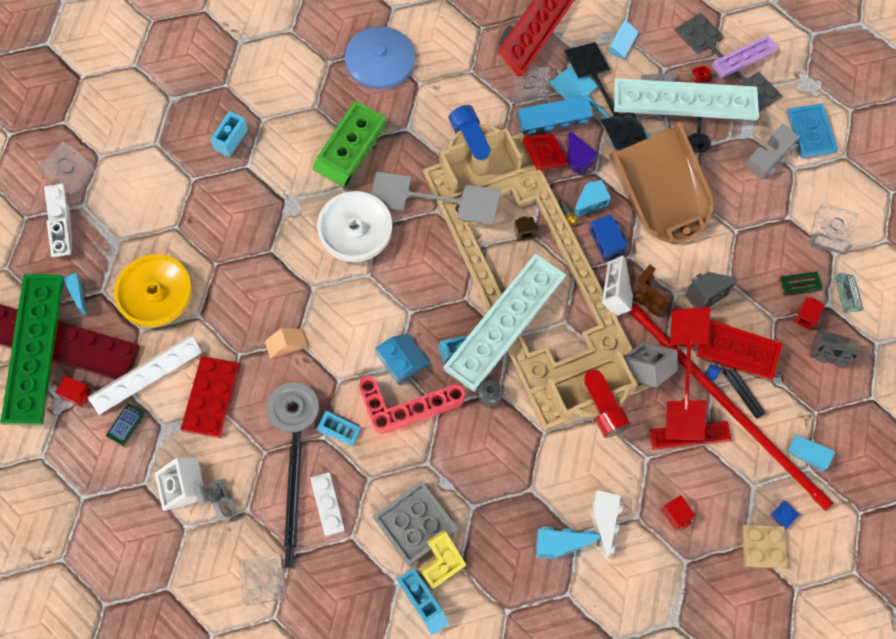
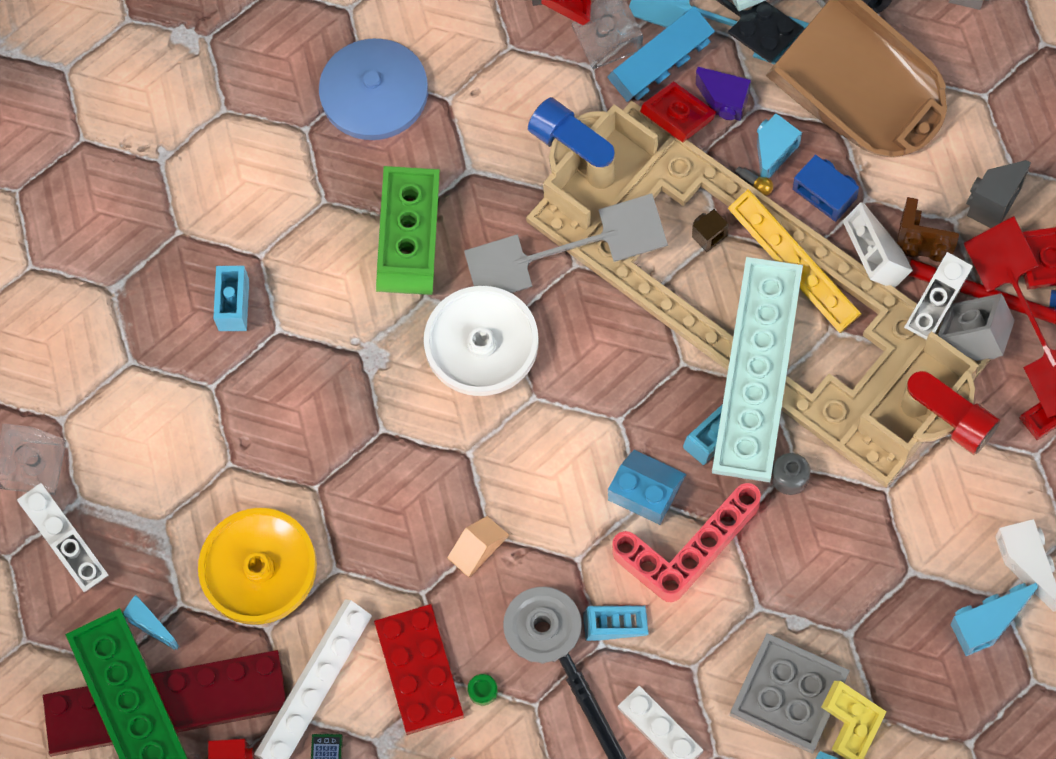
camera: 20 degrees left, 0 degrees up
none -> green tile [467,674,498,706]
none -> yellow tile [728,189,862,333]
none -> white slope [904,252,973,340]

